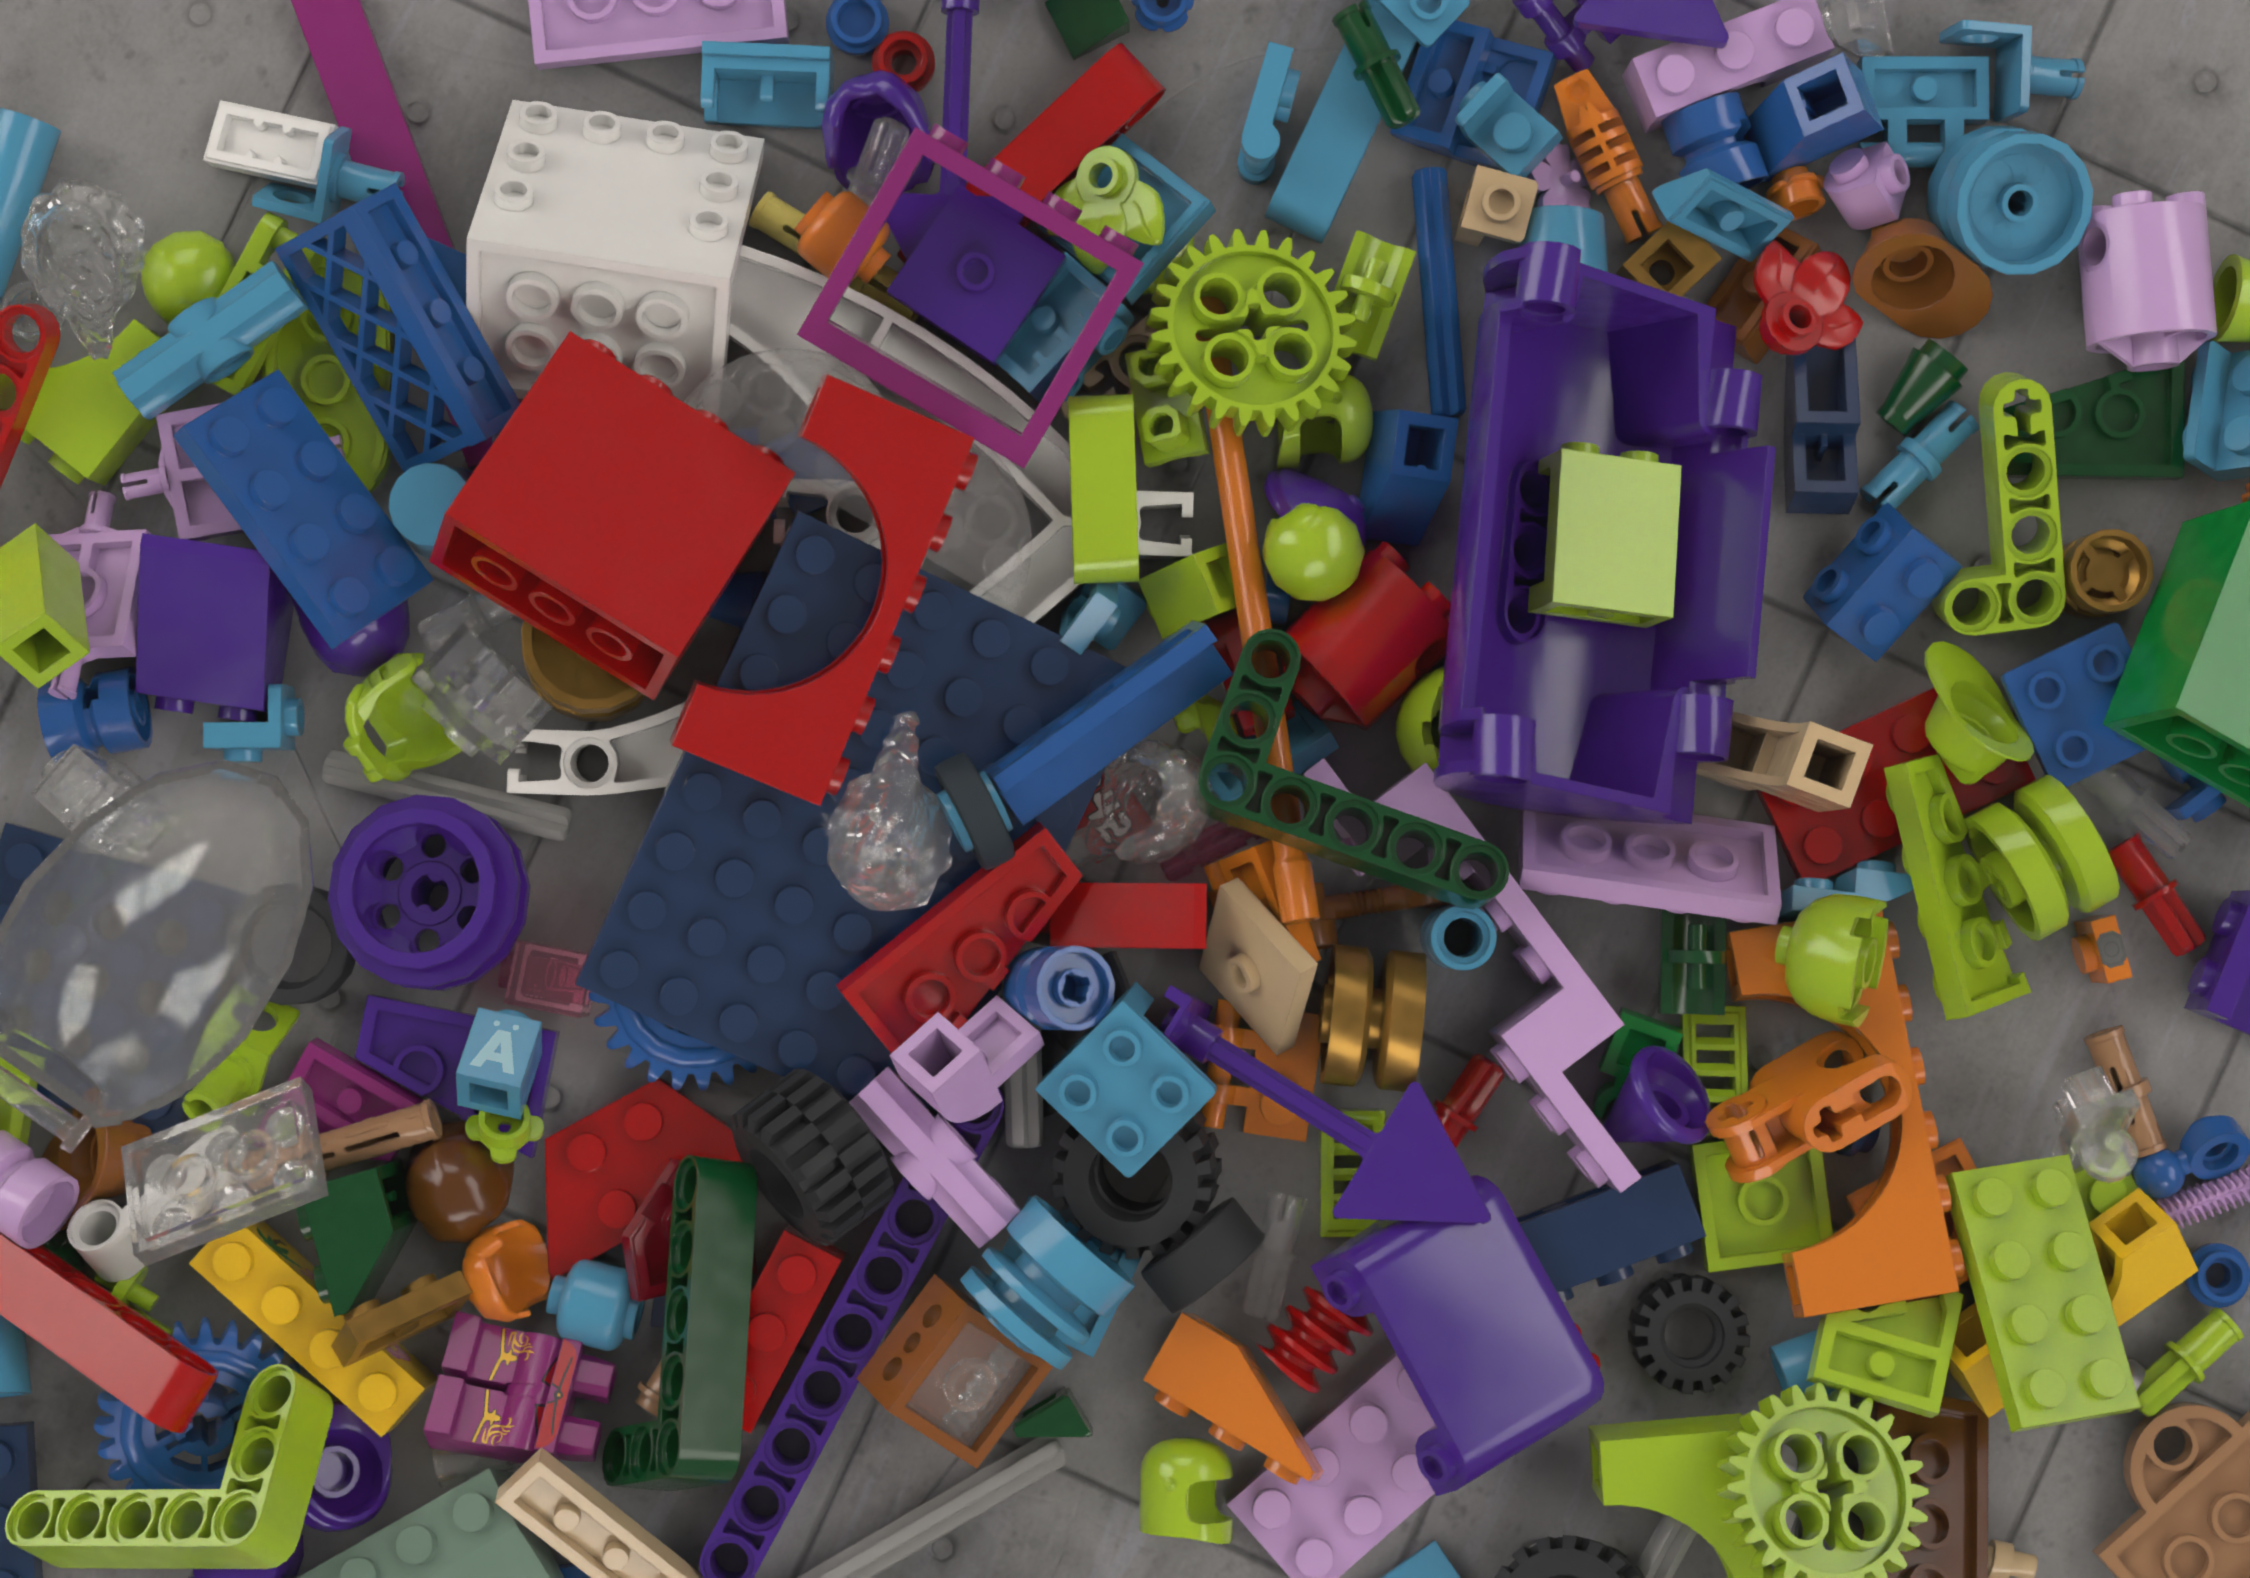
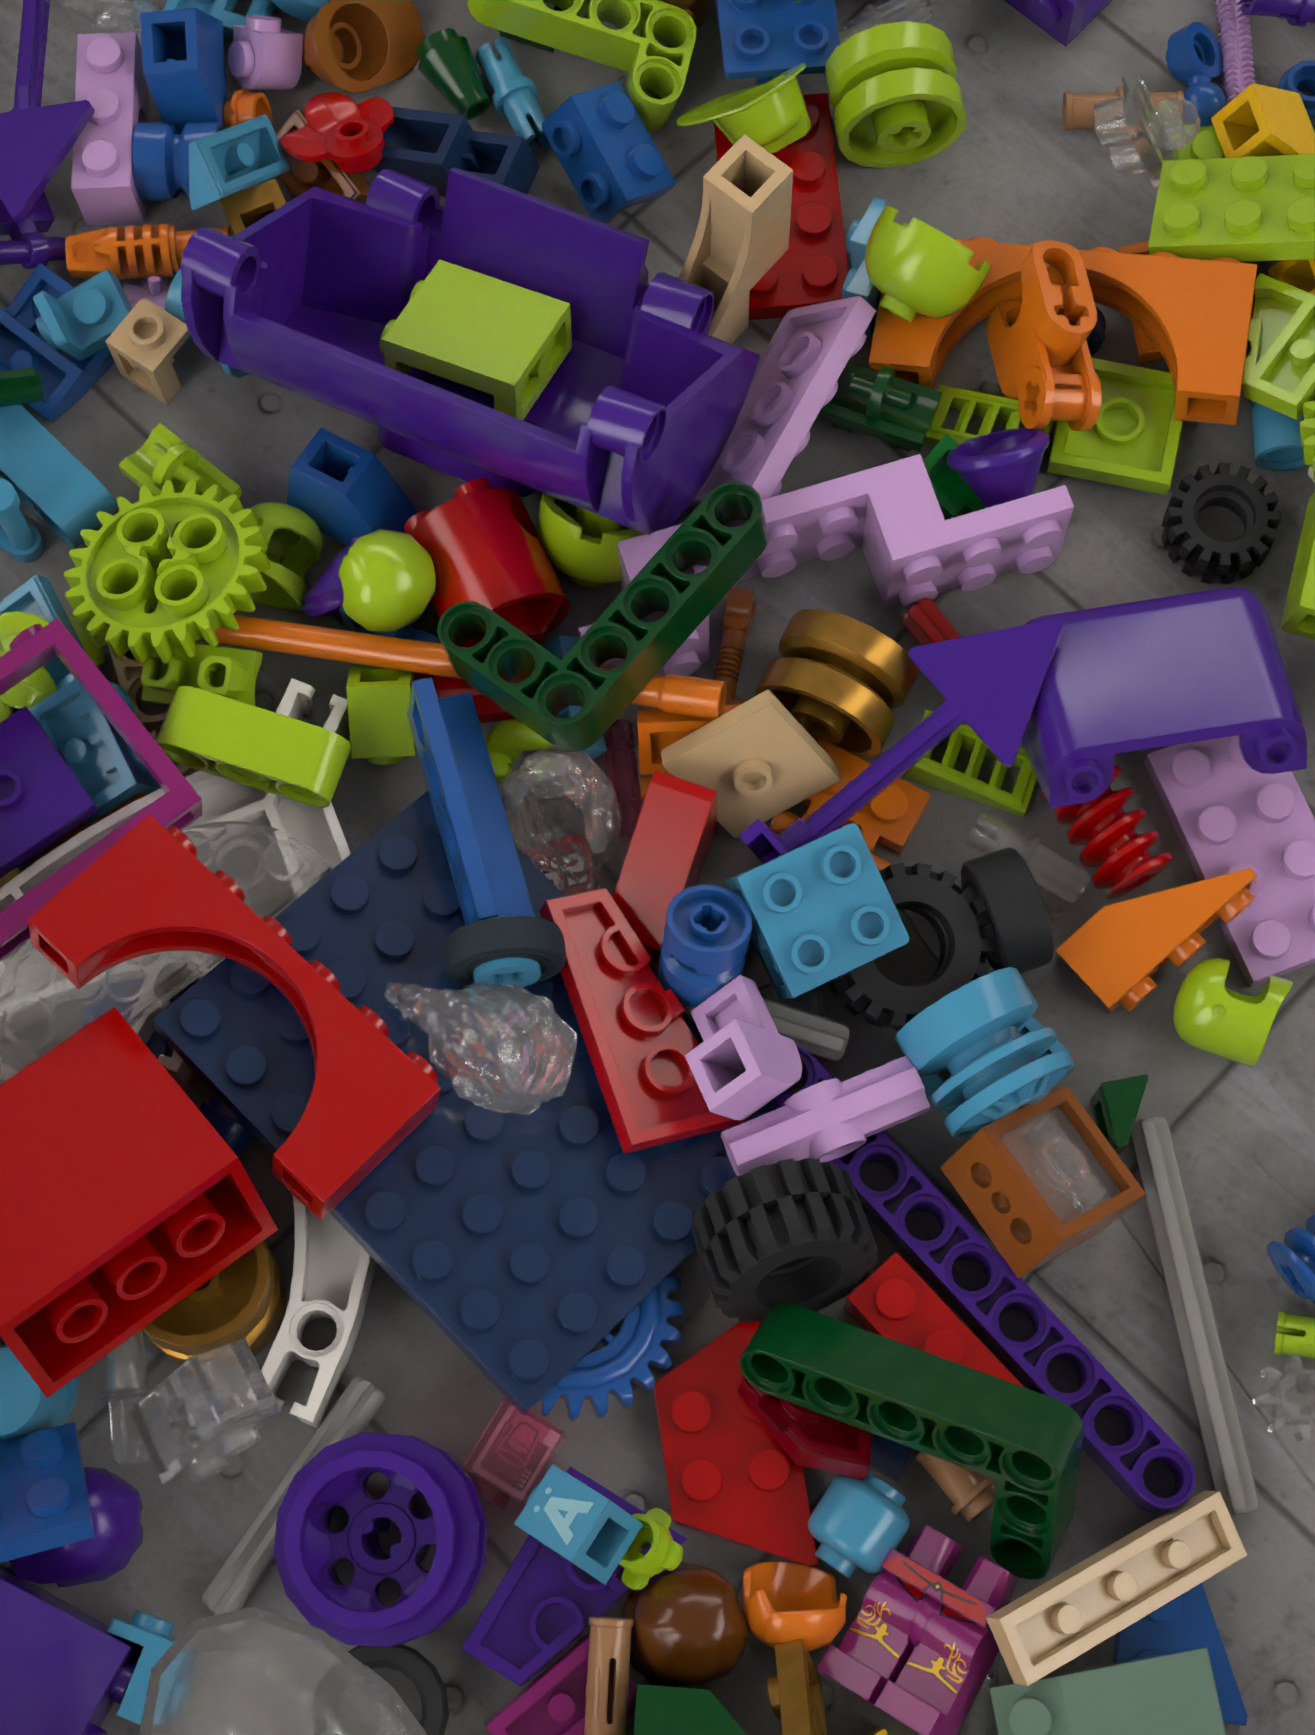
camera: 60 degrees left, 15 degrees down
lime helmet [343,653,470,783] -> none
dark azure bracket [1060,583,1147,655] -> none
blue axle [1412,167,1466,418] -> none
dark azure pin [1420,905,1497,971] -> none
dark blue brick [1516,1159,1706,1303] -> none
lime wing [1884,754,2032,1021] -> none
orange plate [2071,915,2133,984] -> none
red axle [2108,833,2206,957] -> none

